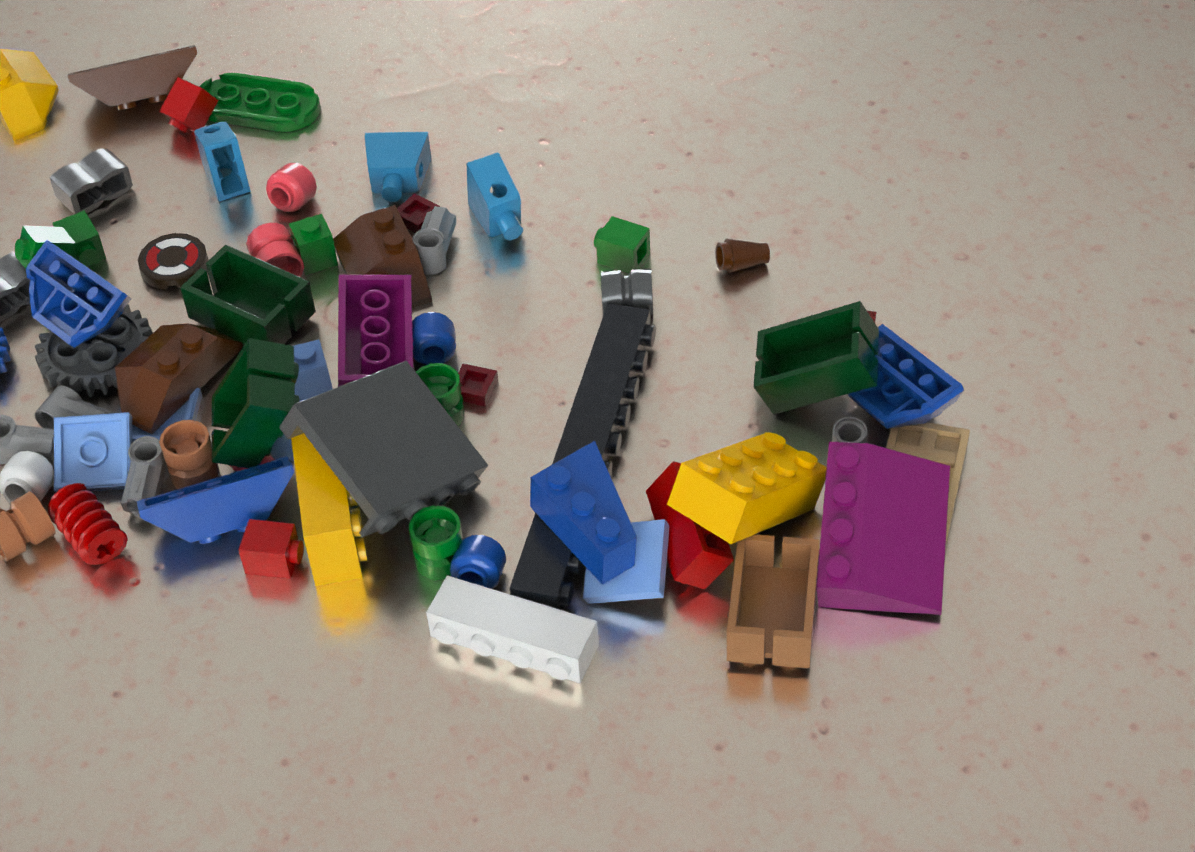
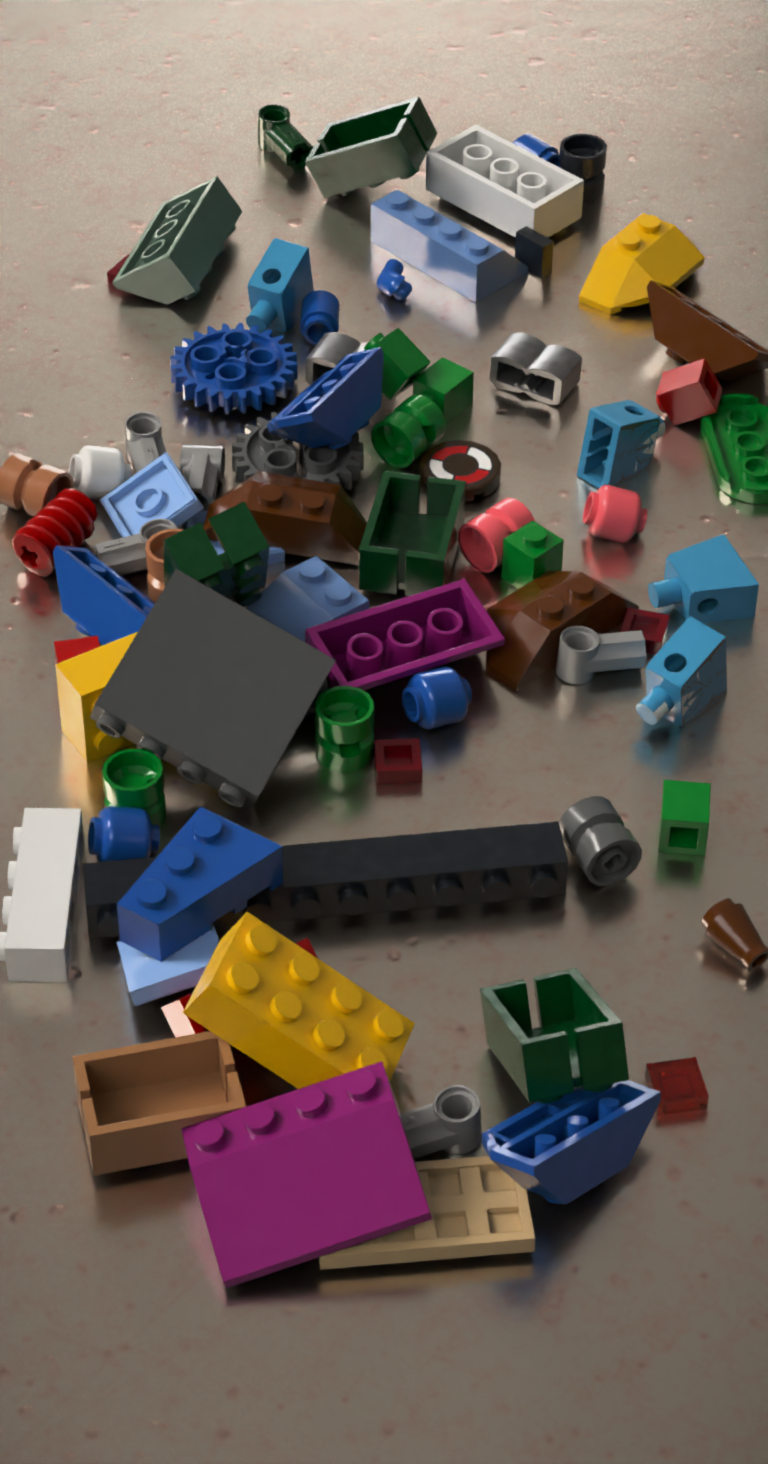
camera: 65 degrees right, 5 degrees down
none -> green wheel [371,395,446,468]

